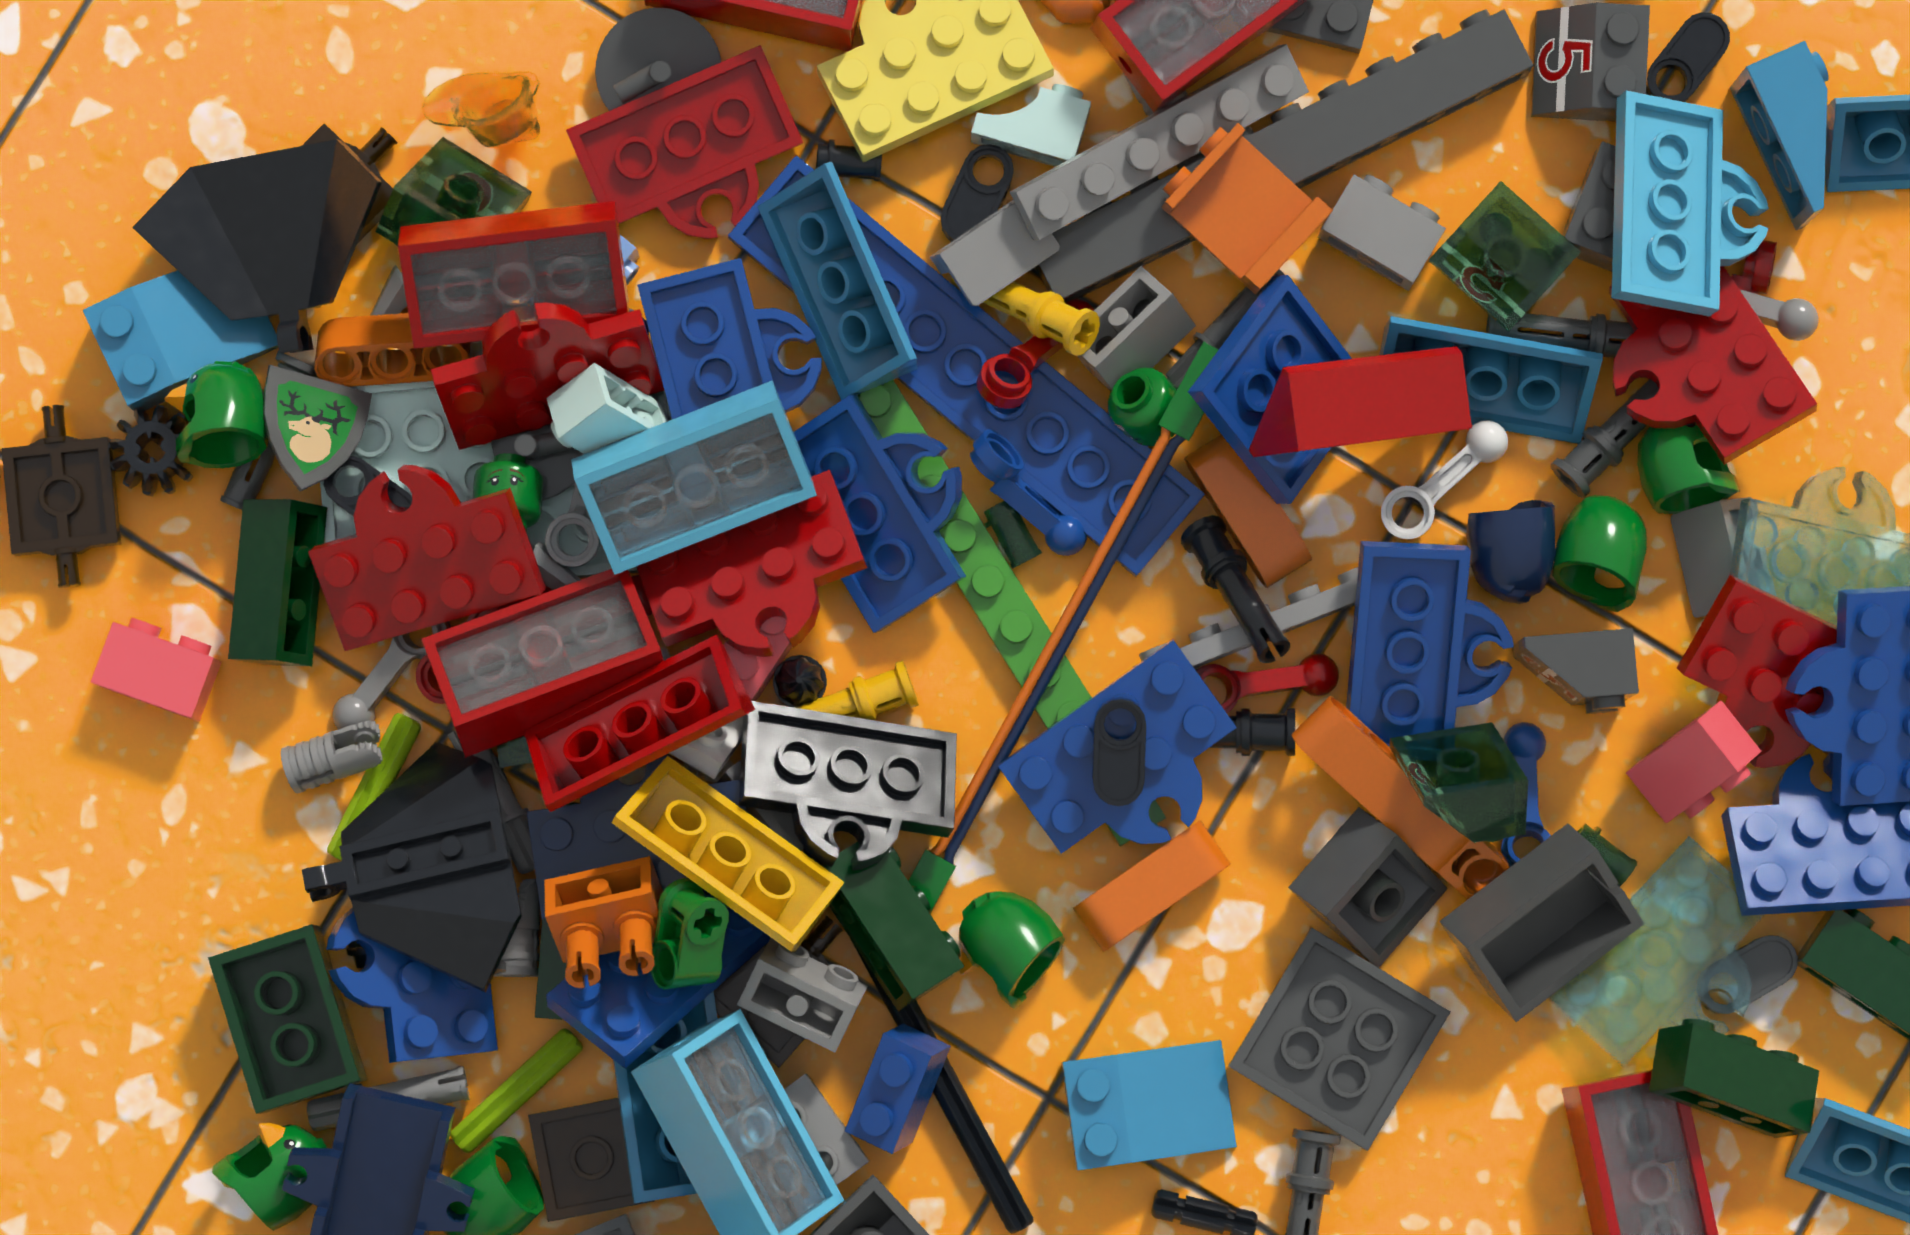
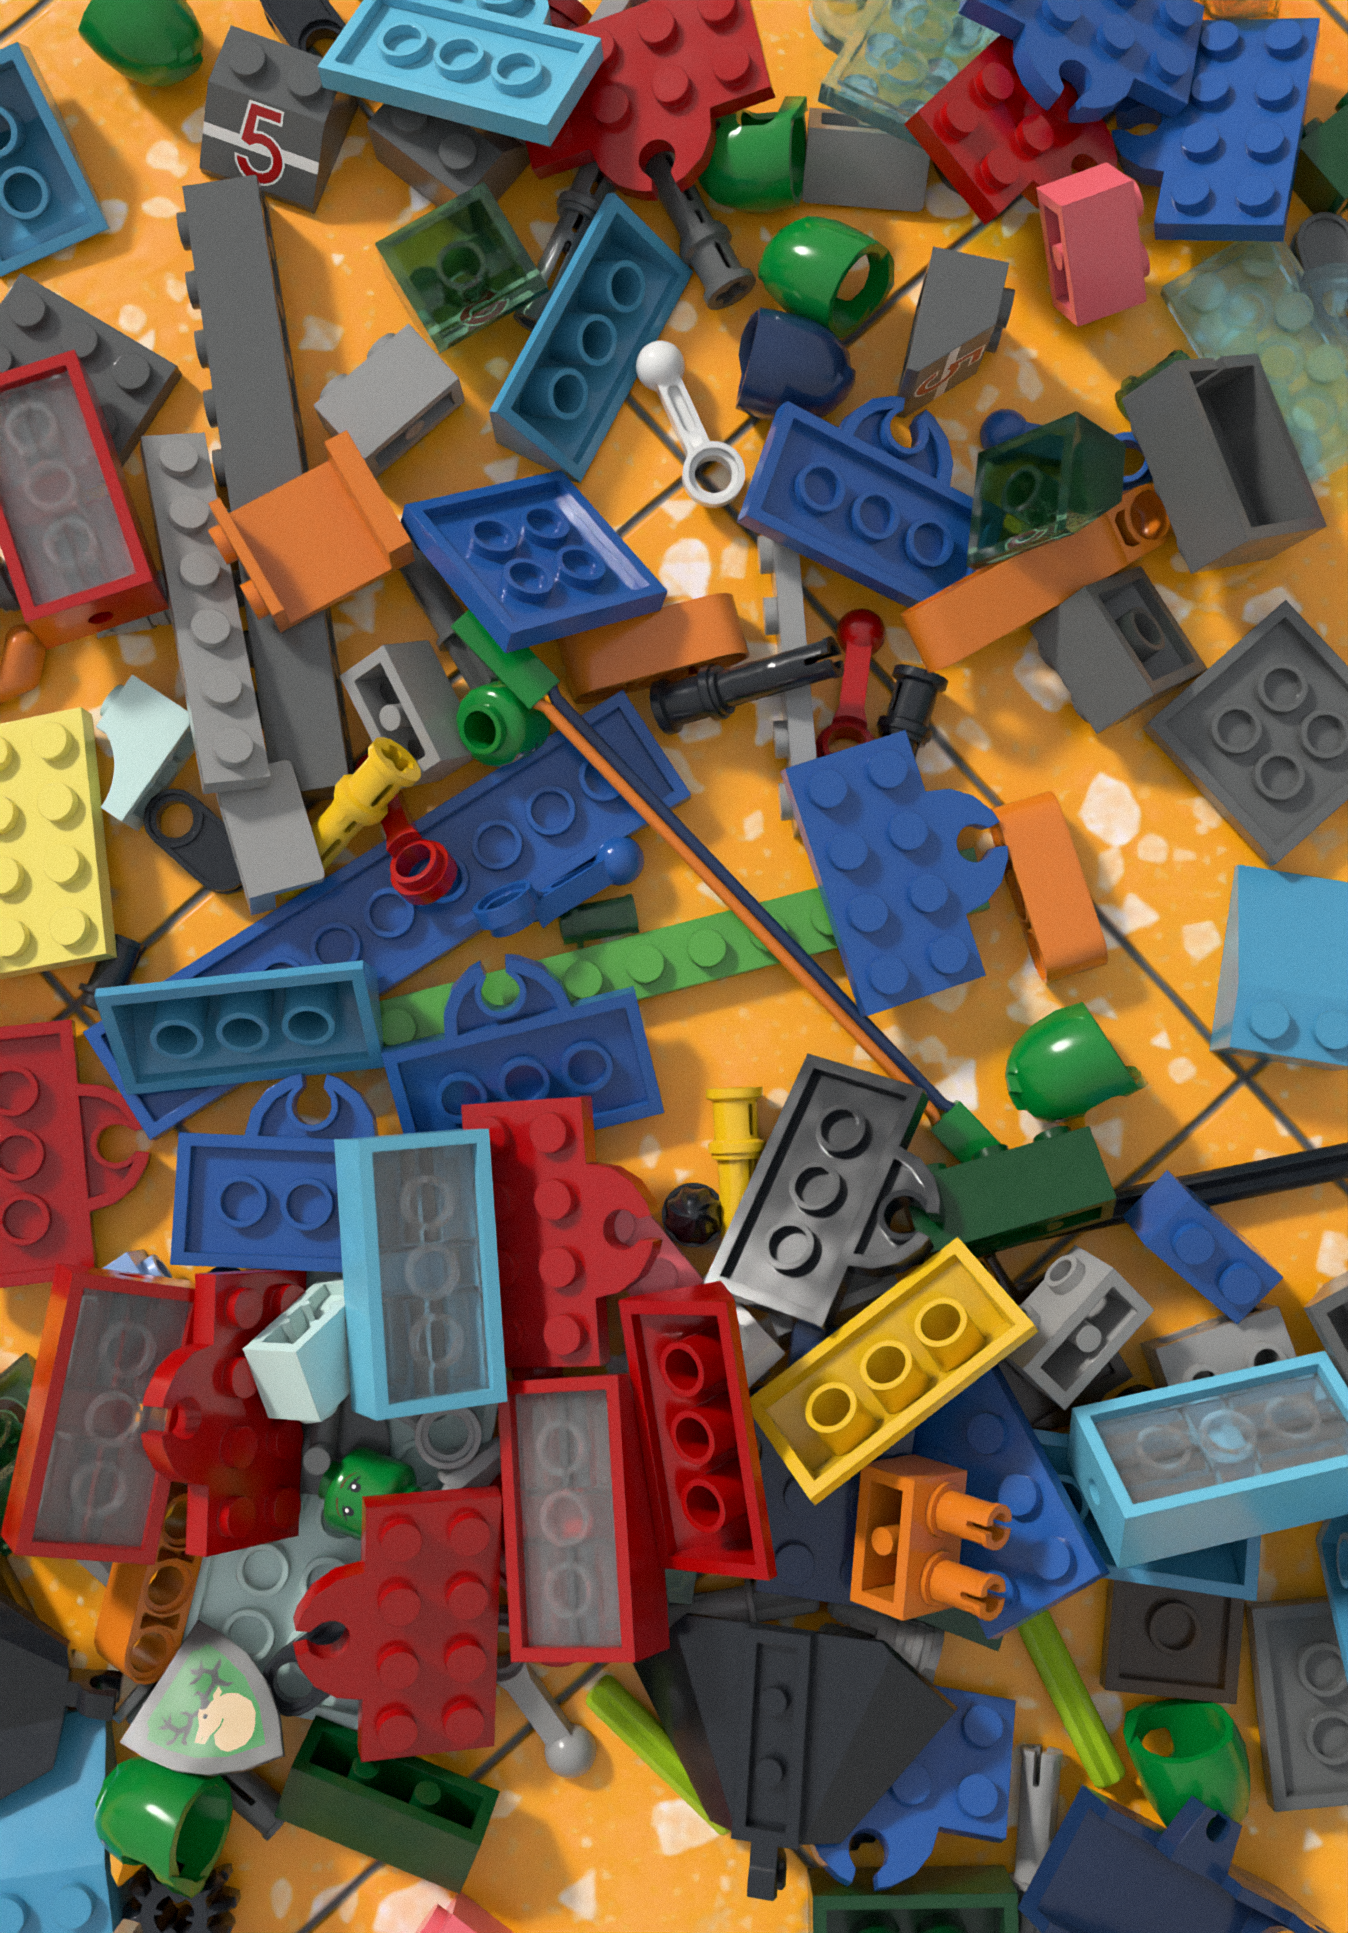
camera: 75 degrees left, 0 degrees up
light grey hinge [281,720,382,794] -> none
green piece [650,878,729,990] -> none
black piece [1092,697,1146,806] -> none
red slope [1249,346,1472,457] -> none

